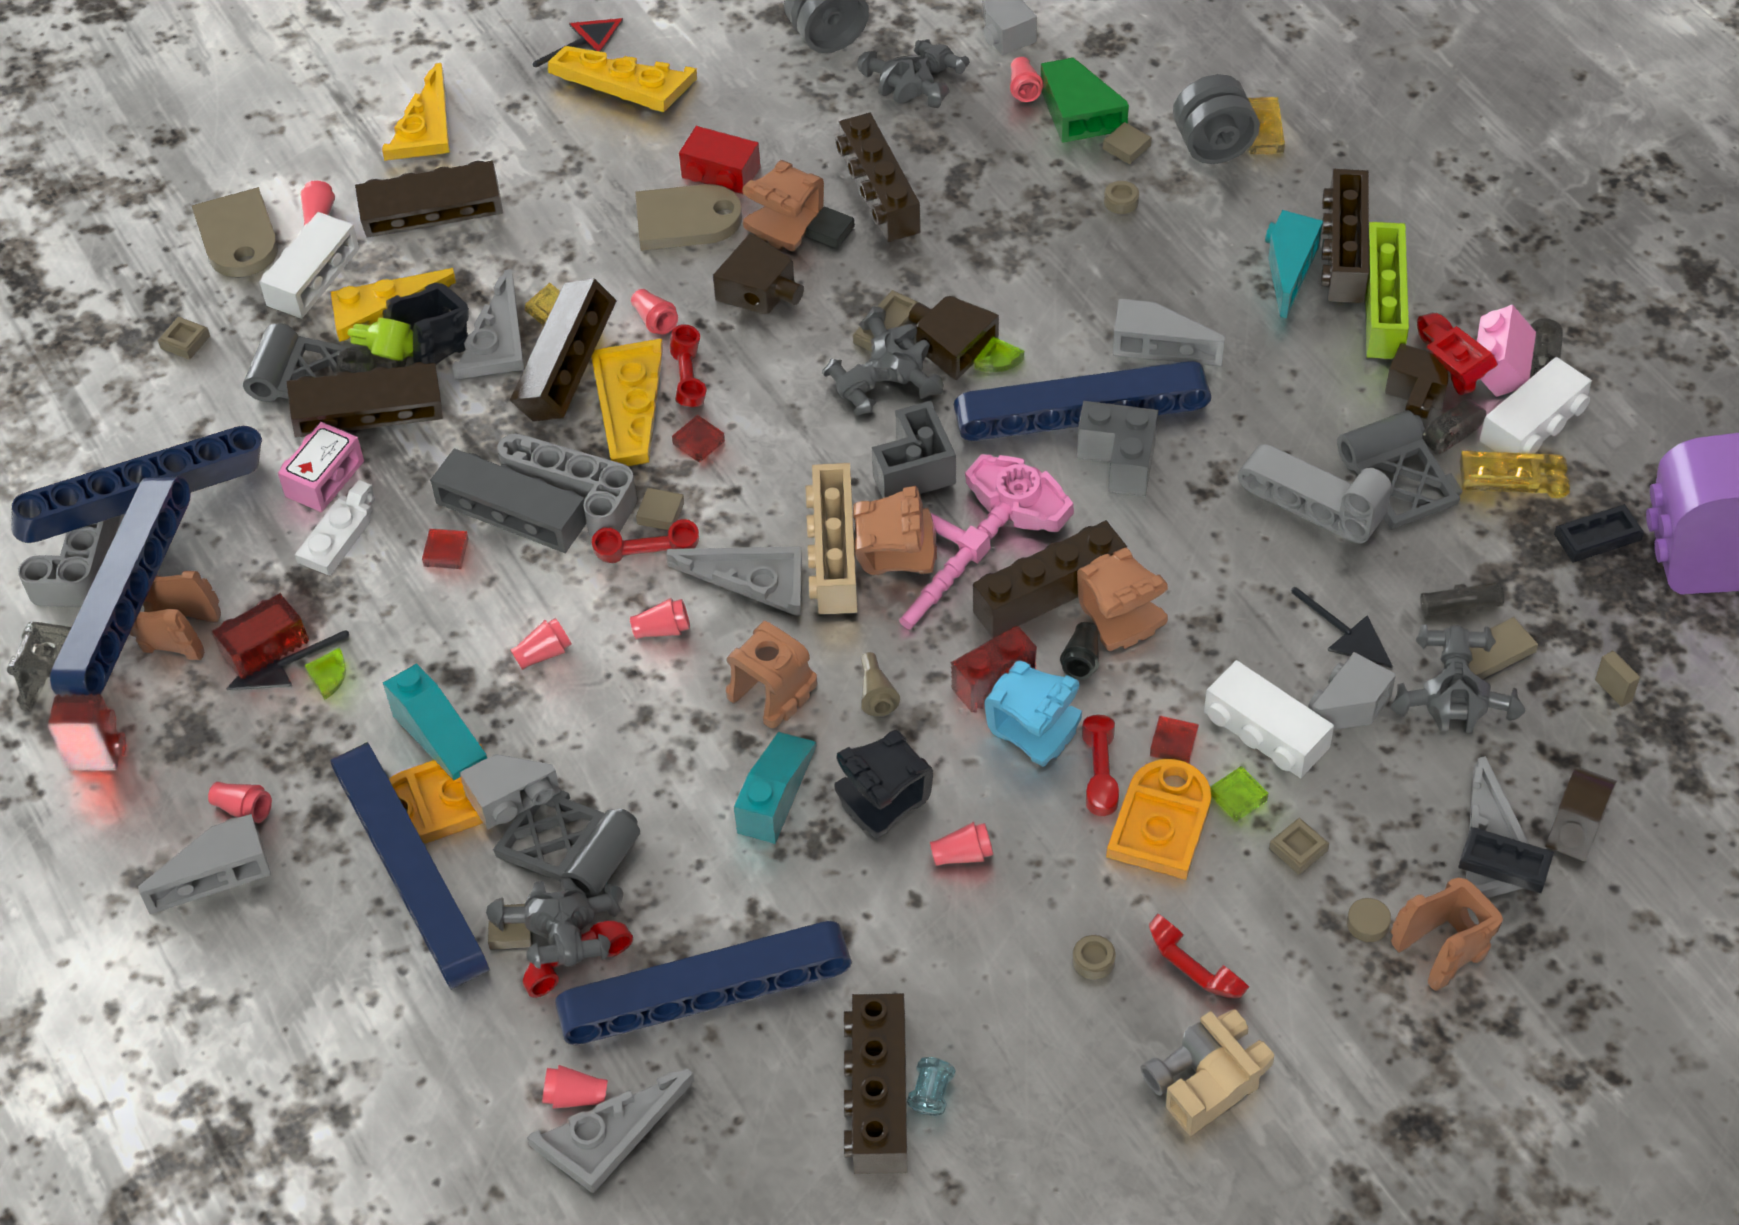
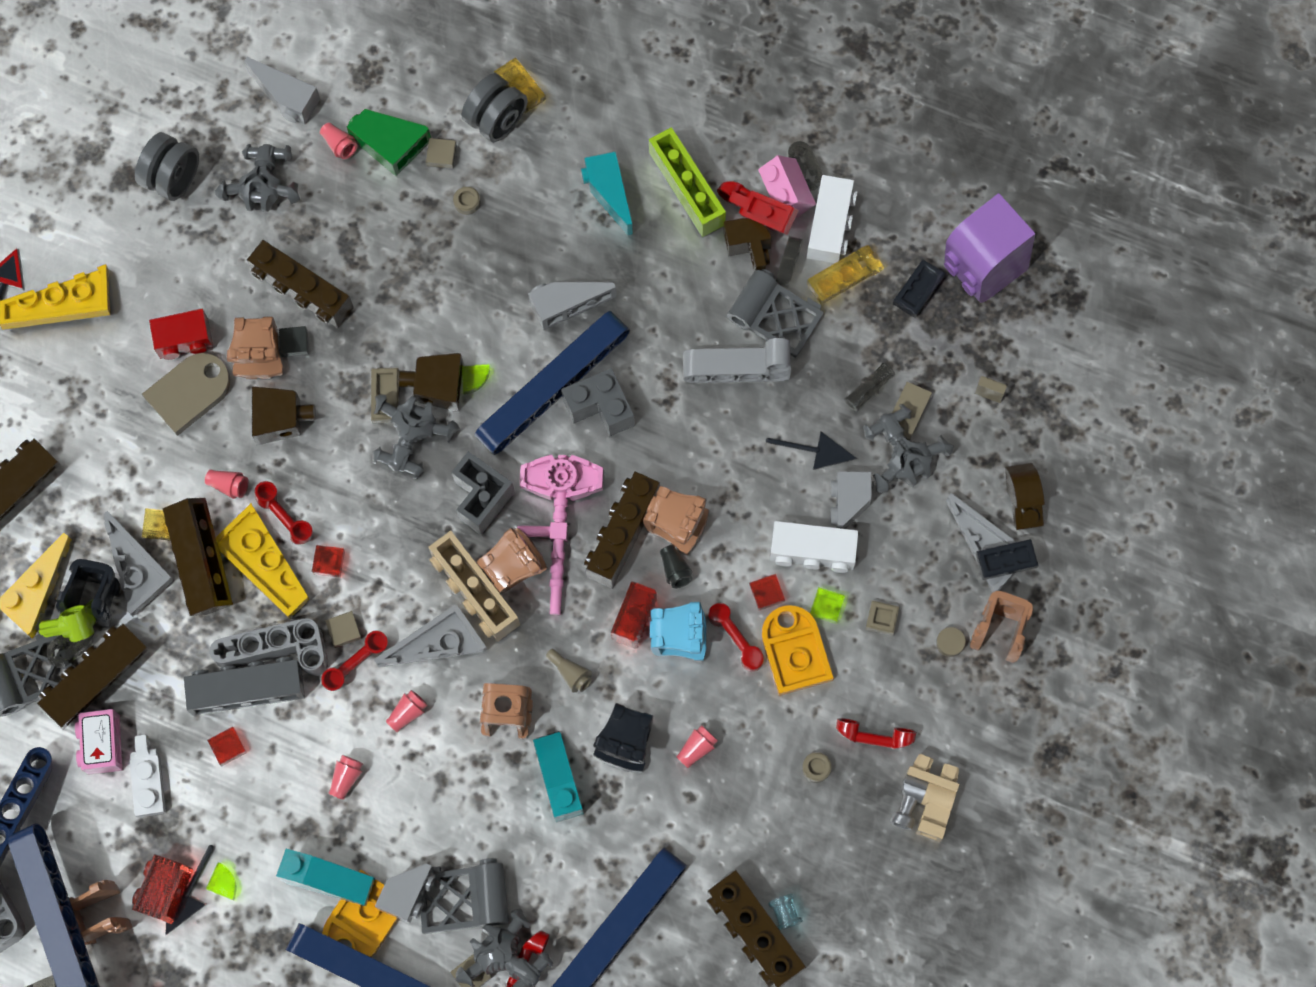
camera: 35 degrees left, 20 degrees up
dark brown brick [1321,169,1369,303] -> none

